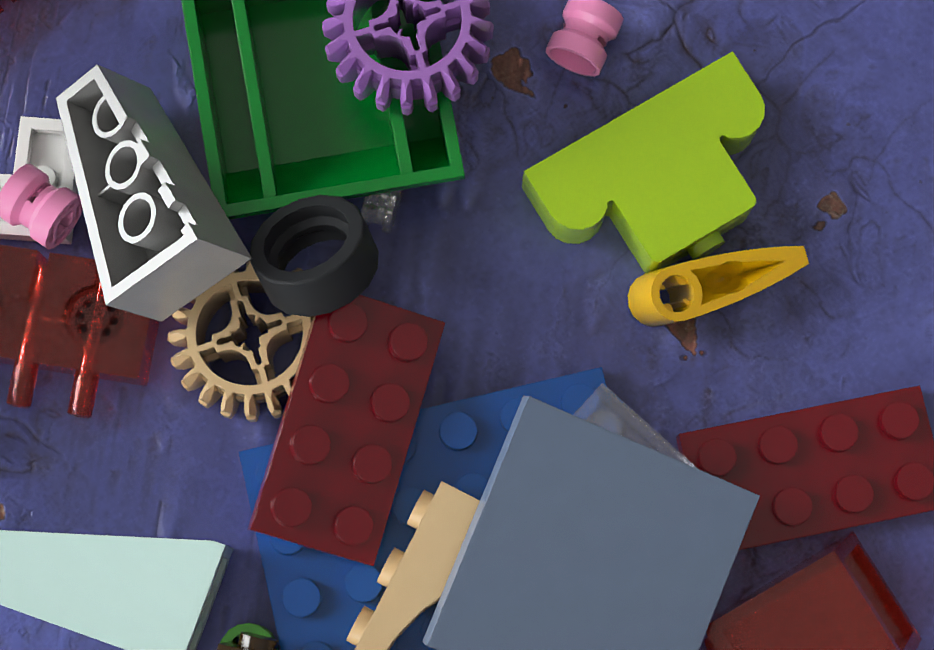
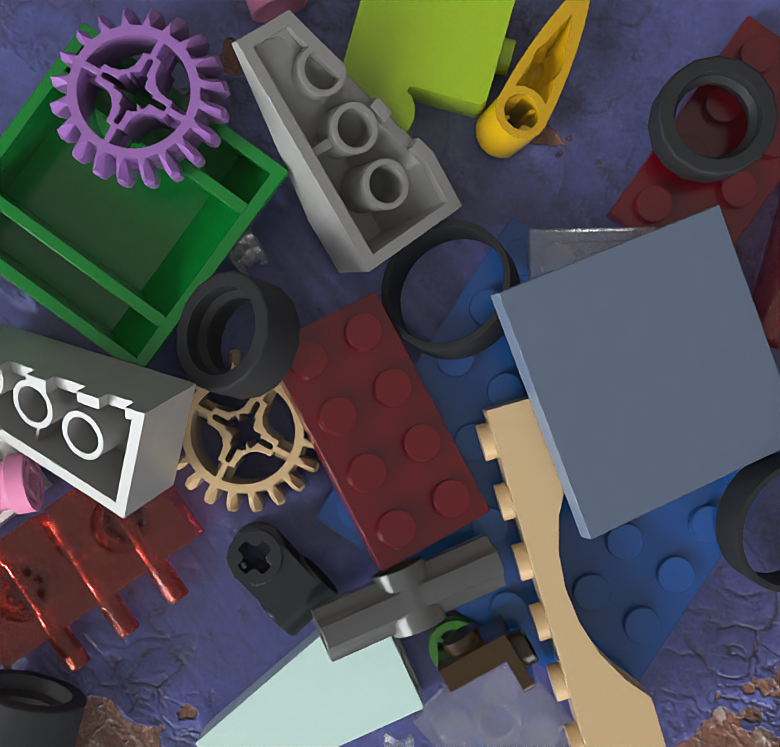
camera: 40 degrees left, 10 degrees up
none -> black piece [226,521,339,636]
none -> light grey wedge [232,10,462,273]
none -> dark grey piece [310,534,506,662]
none -> black tyre [381,220,520,360]
none -> black tyre [647,55,778,184]

